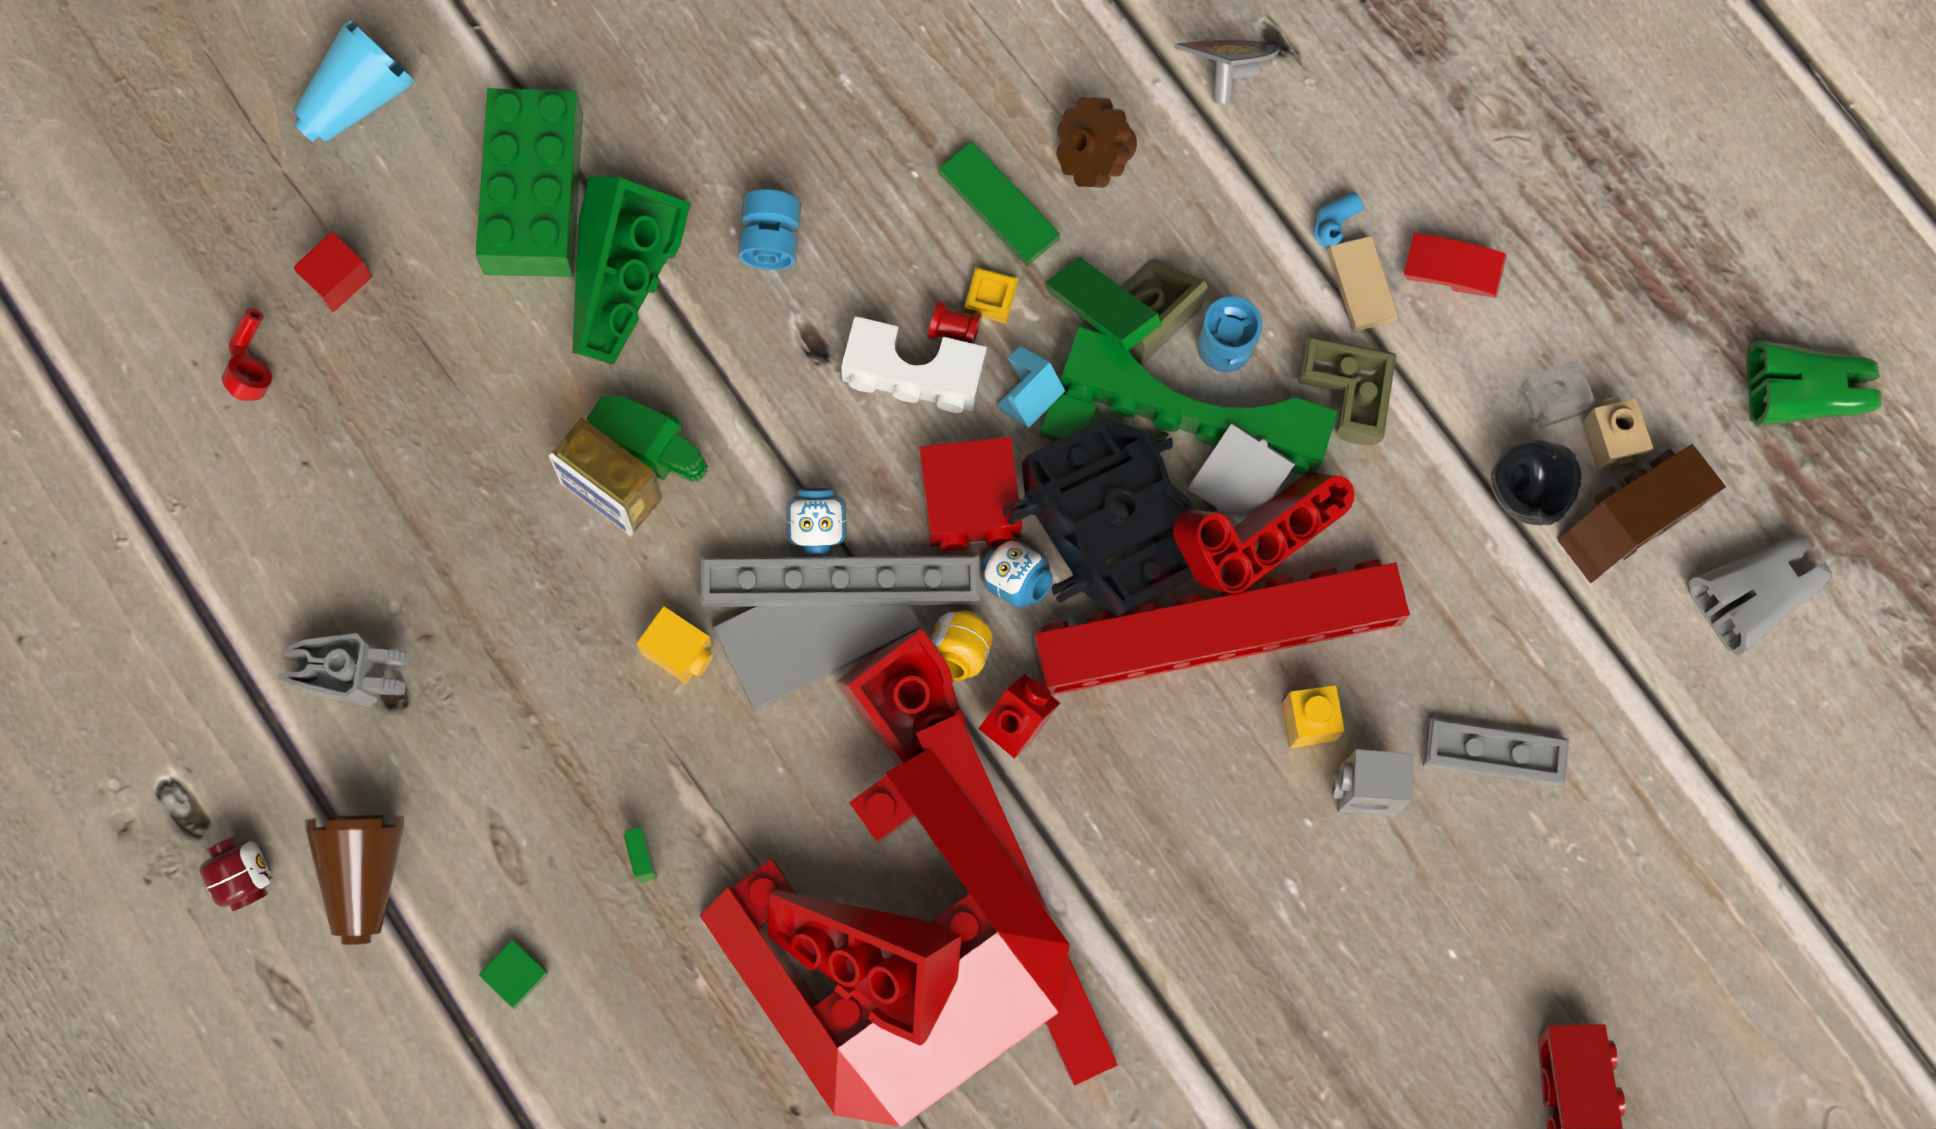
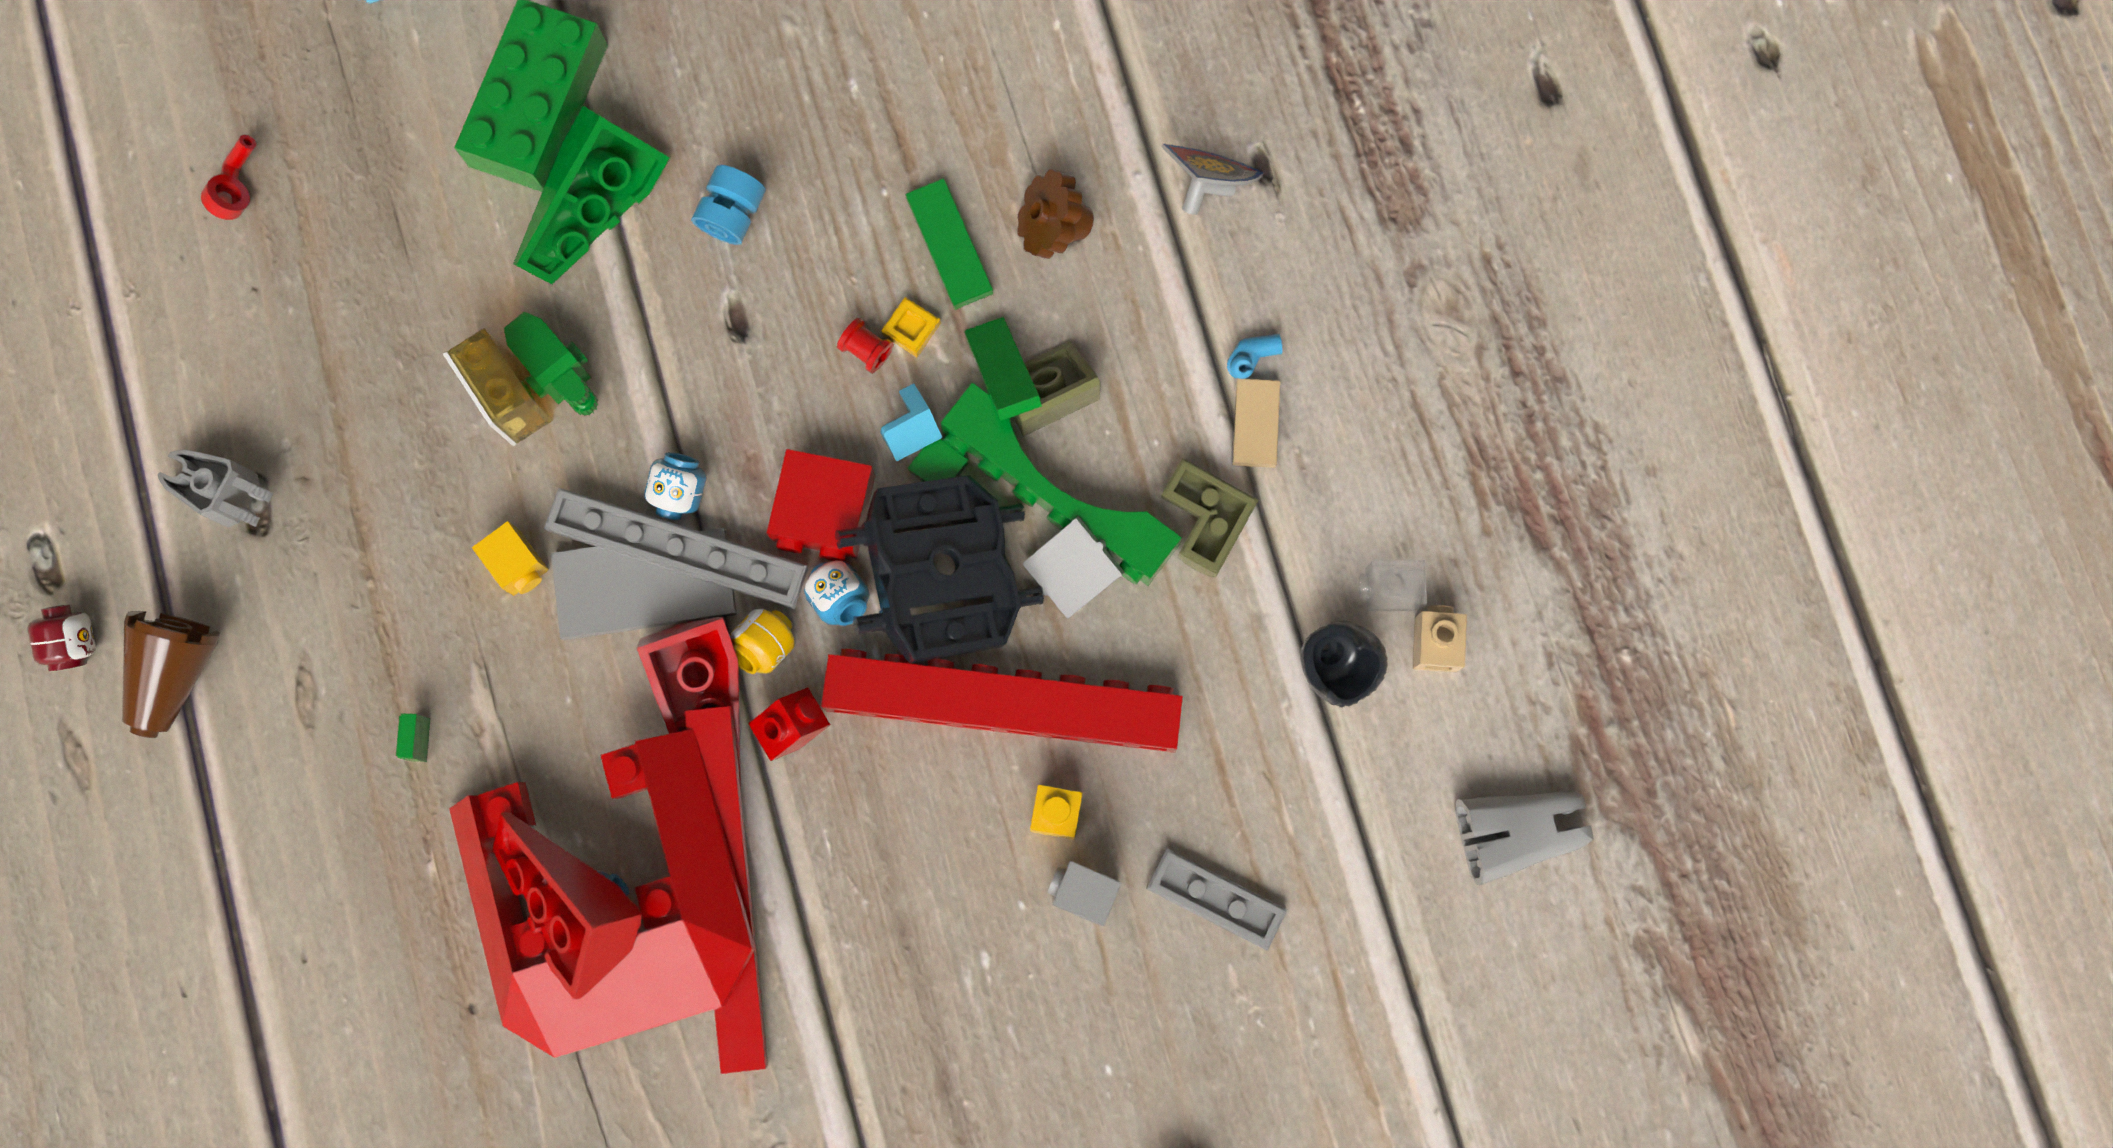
camera: 25 degrees right, 5 degrees up
red panel [294,232,372,312] -> none
green tile [479,939,549,1009] -> none
white arch [841,316,987,413] -> none
red beam [1173,473,1355,593] -> none
dark azure wheel [1196,296,1262,373] -> none
red slope [1404,233,1507,298] -> none
reddish brown wedge [1558,443,1726,584] -> none
green piece [1746,340,1881,426] -> none

